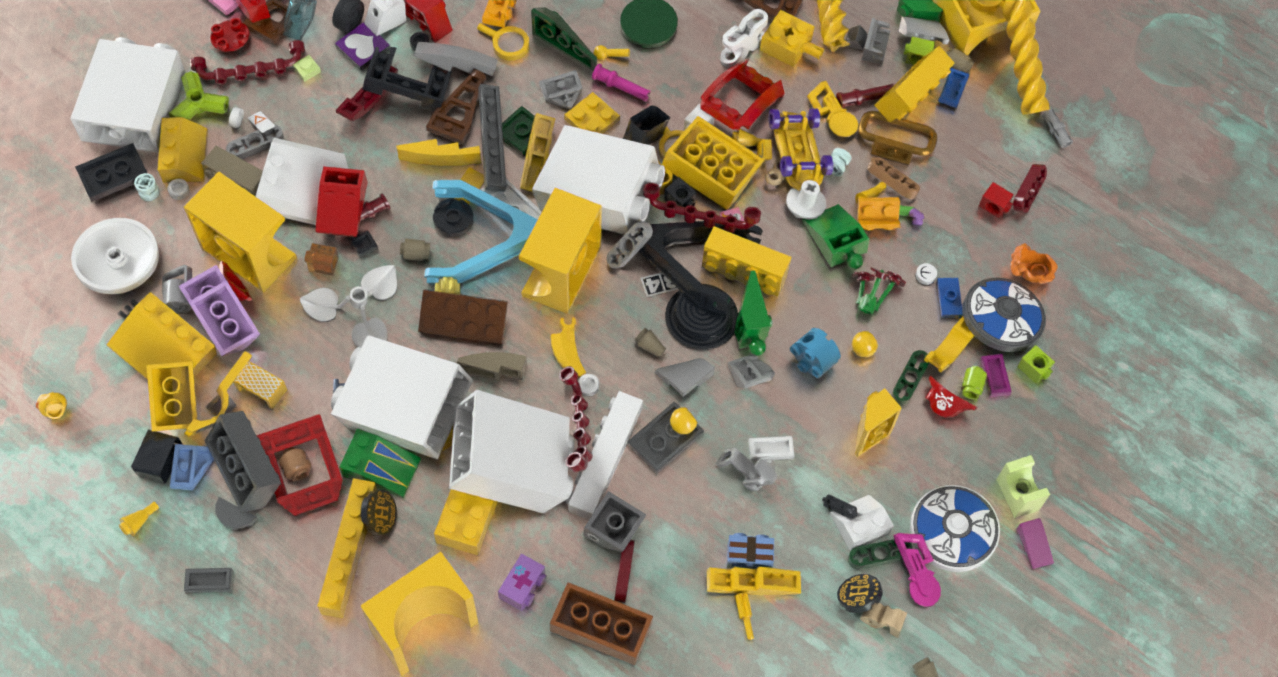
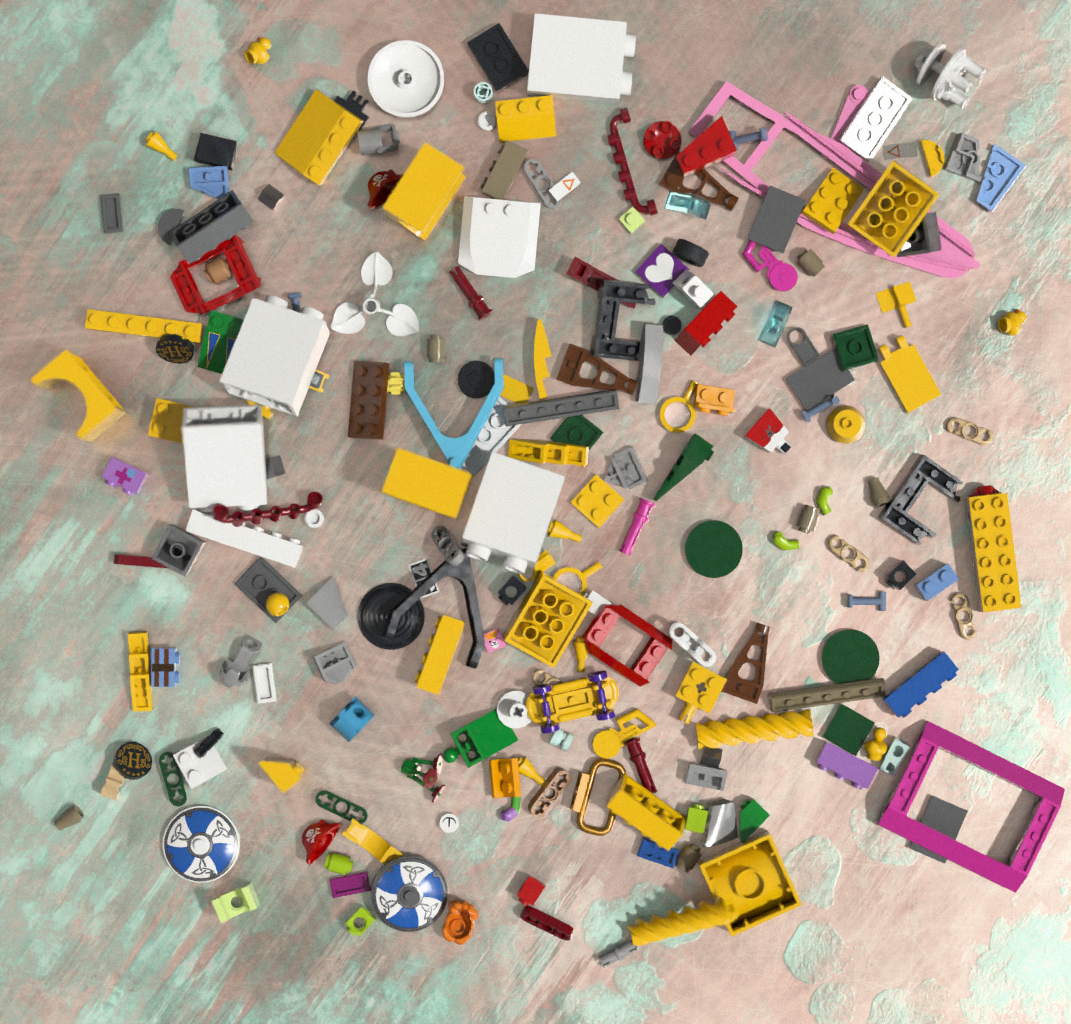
camera: 90 degrees right, 25 degrees up
yellow slope [146,361,198,432] -> none
lime piece [169,71,229,120] -> none
lavender slope [179,265,260,357] -> none
yellow piece [184,351,252,437] -> none
white tile [229,107,244,128] -> none
yellow panel [234,361,287,409] -> none
clear orange brick [304,243,339,276] -> none
red slope [315,166,368,237] -> none
black tile [350,230,378,258] -> none
dark tan slope [457,352,527,382] -> none
yellow piece [550,317,586,378] -> none
dark orange brick [550,582,653,665] -> none
yellow bar [593,45,630,60] -> none
black piece [623,105,671,145] -> none
dark tan cone [634,328,667,358] -> none
dark red bar [643,183,761,233] -> none
green slope [734,270,773,356] -> none
yellow axle [735,593,754,640] -> none
yellow tile [757,139,772,162] -> none
yellow piece [851,331,878,358] -> none
dark pink piece [894,533,941,607] -> none
blue plate [936,278,963,318] -> none
magenta slope [1017,518,1054,569] -> none

